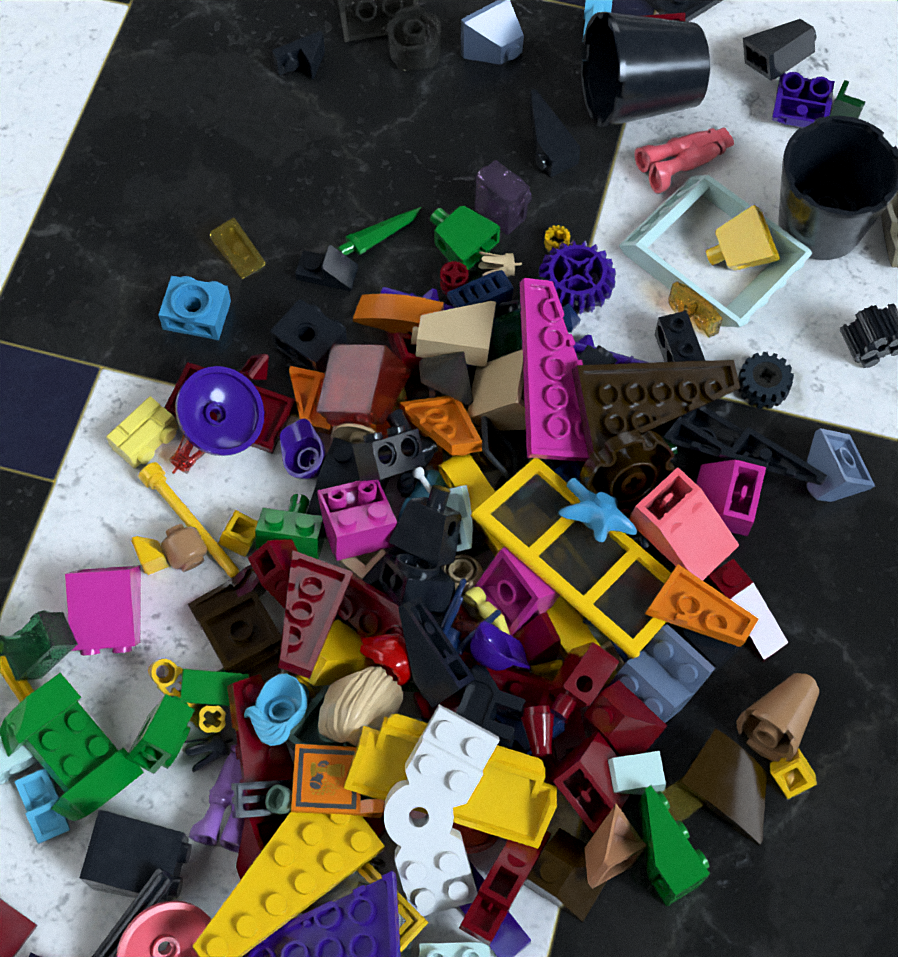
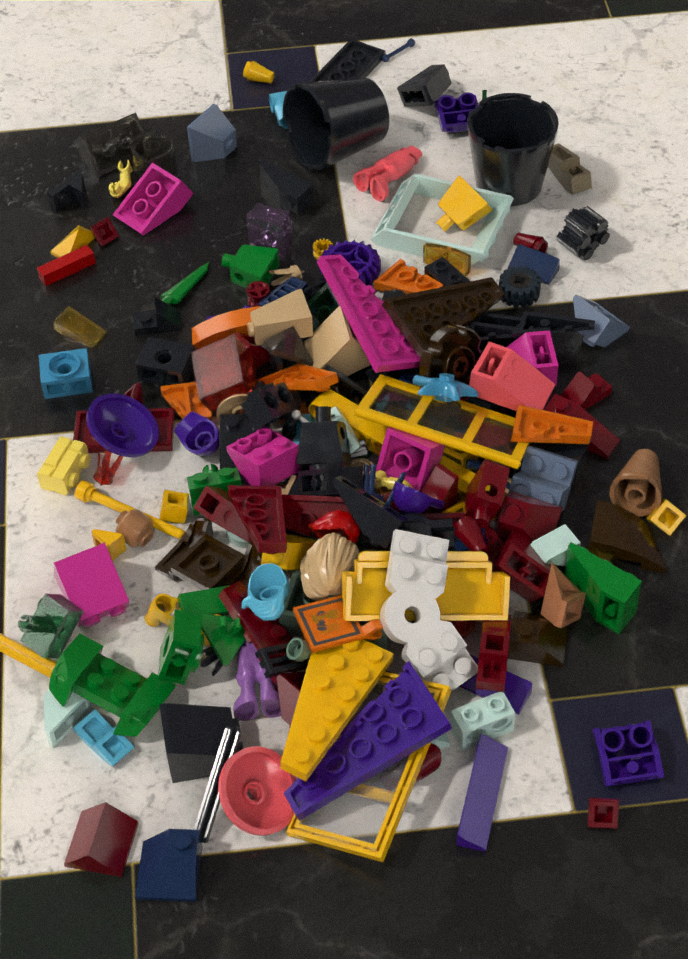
camera: 20 degrees left, 15 degrees down
none -> red piece [37,245,96,286]
none -> yellow slope [50,225,95,258]
none -> dark red slope [90,216,119,247]
none -> light yellow arm [109,160,133,198]
none -> dark pink slope [113,163,194,235]
none -> green piece [197,613,245,666]
none -> orange wing [374,259,444,294]
none -> dark blue slope [507,244,560,285]
none -> dark red cone [513,233,548,253]
none -> dark red slope [561,371,612,410]

